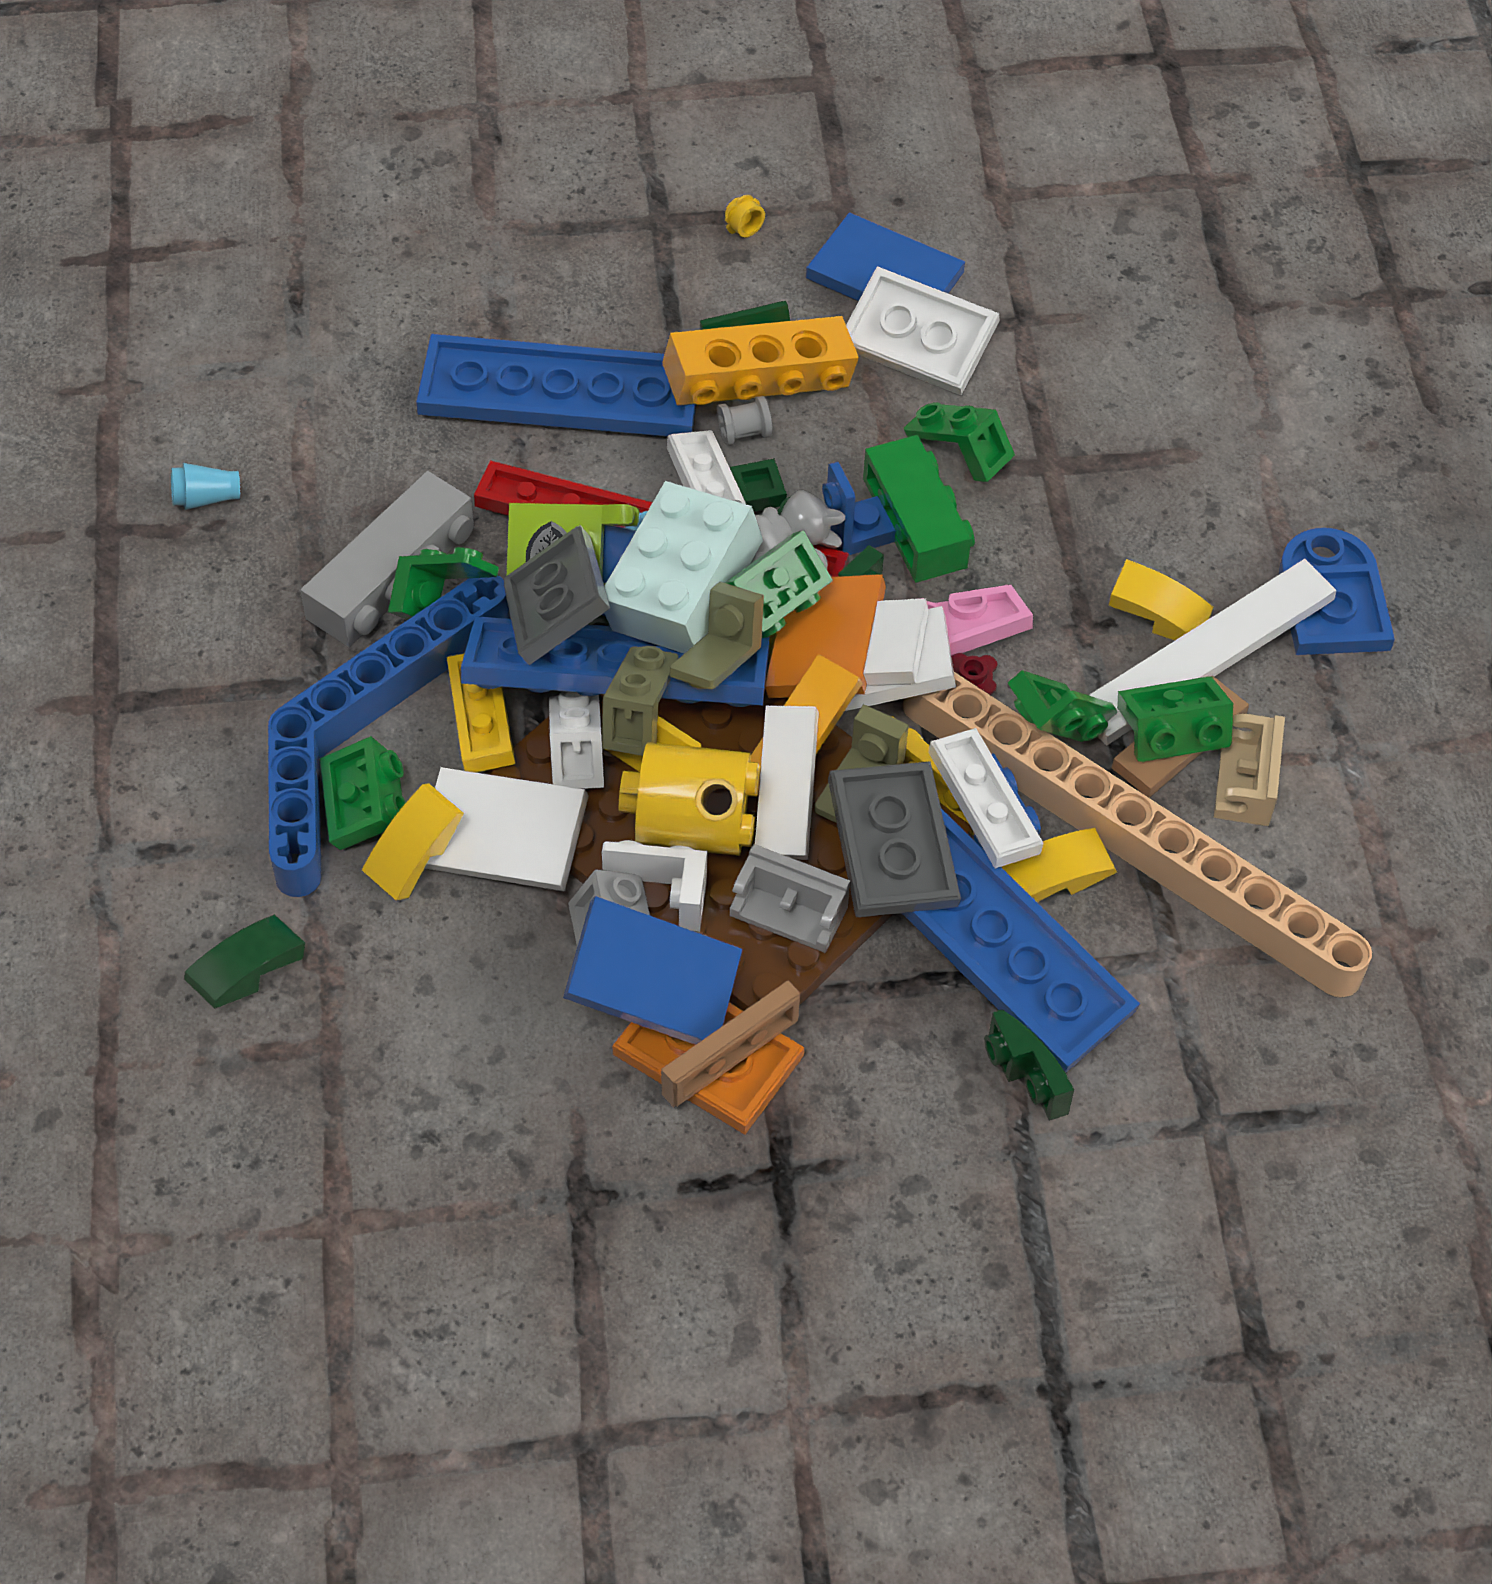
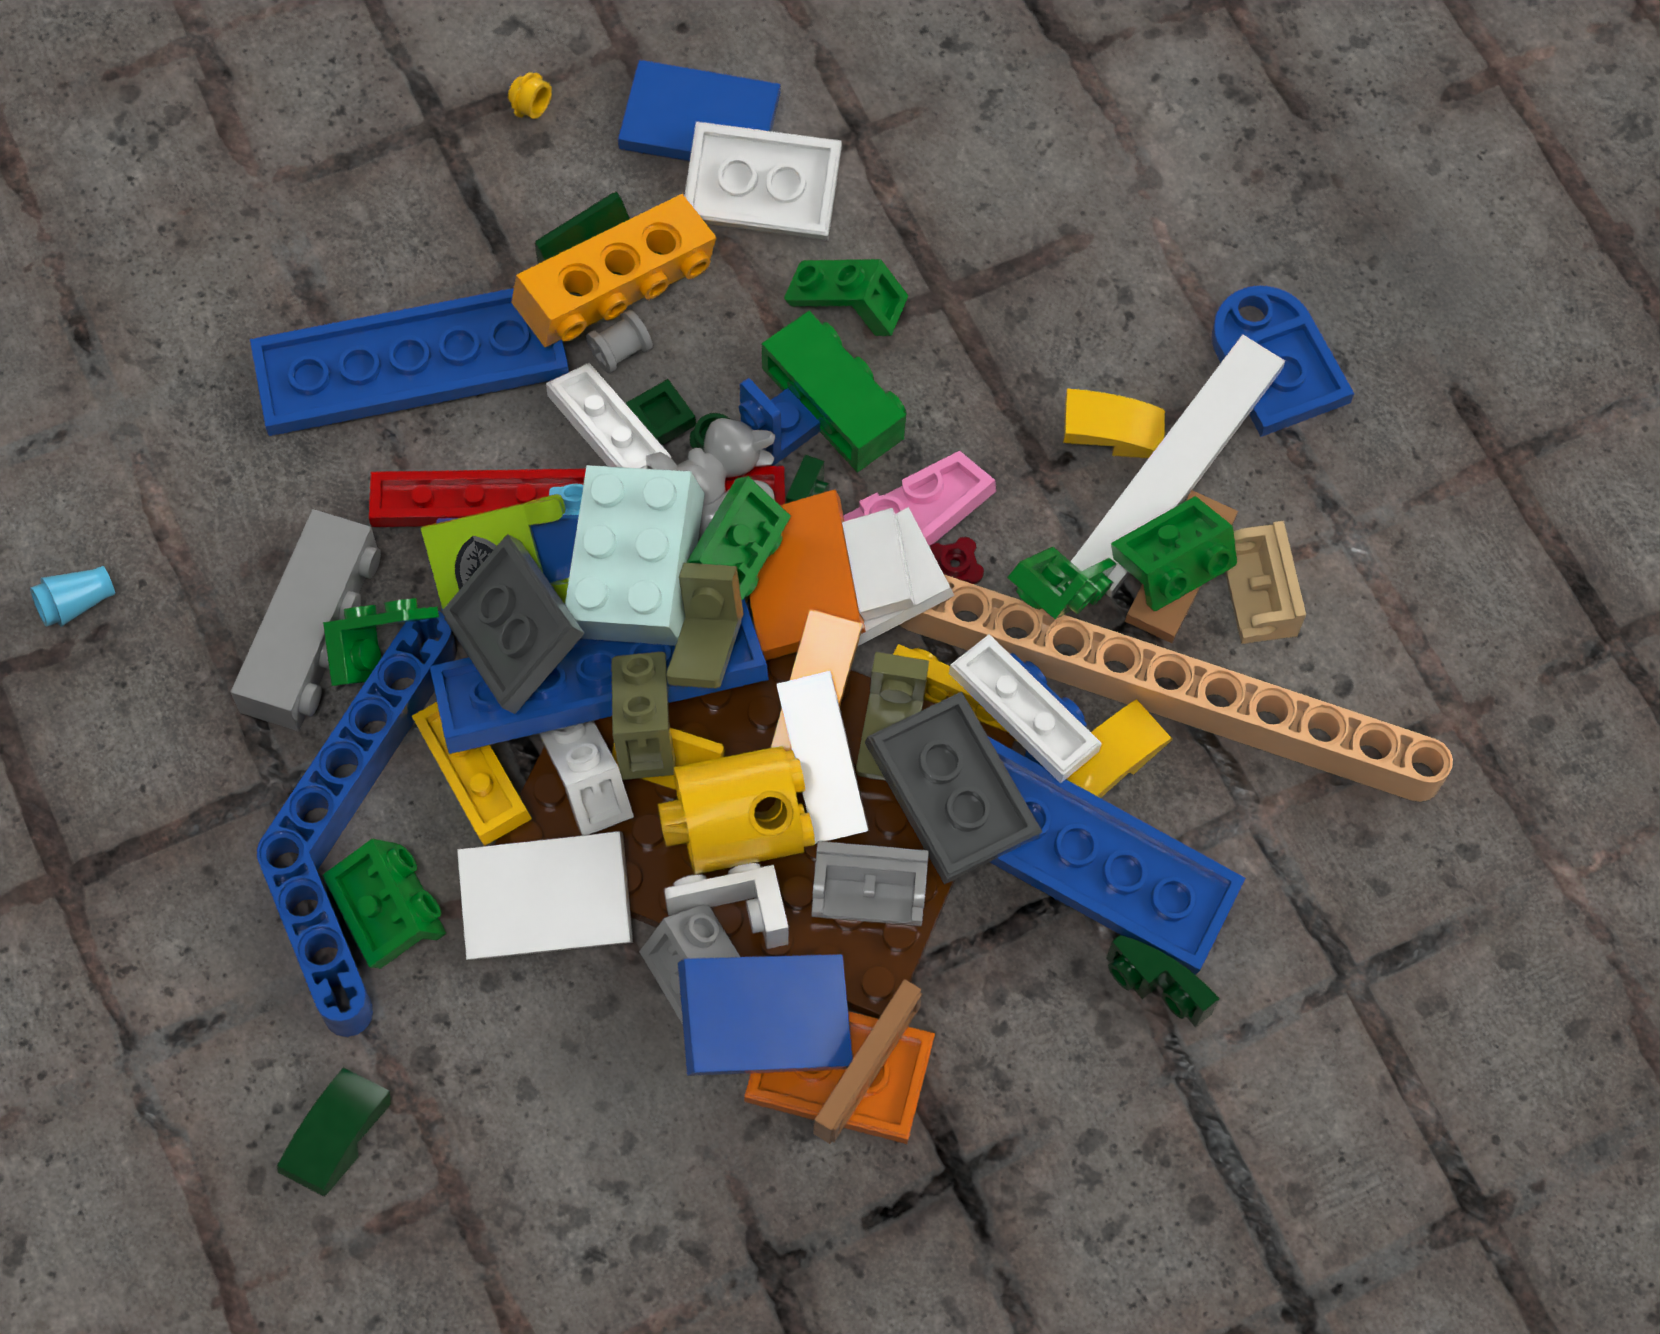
camera: 20 degrees left, 10 degrees up
yellow slope [362,783,464,901] -> none

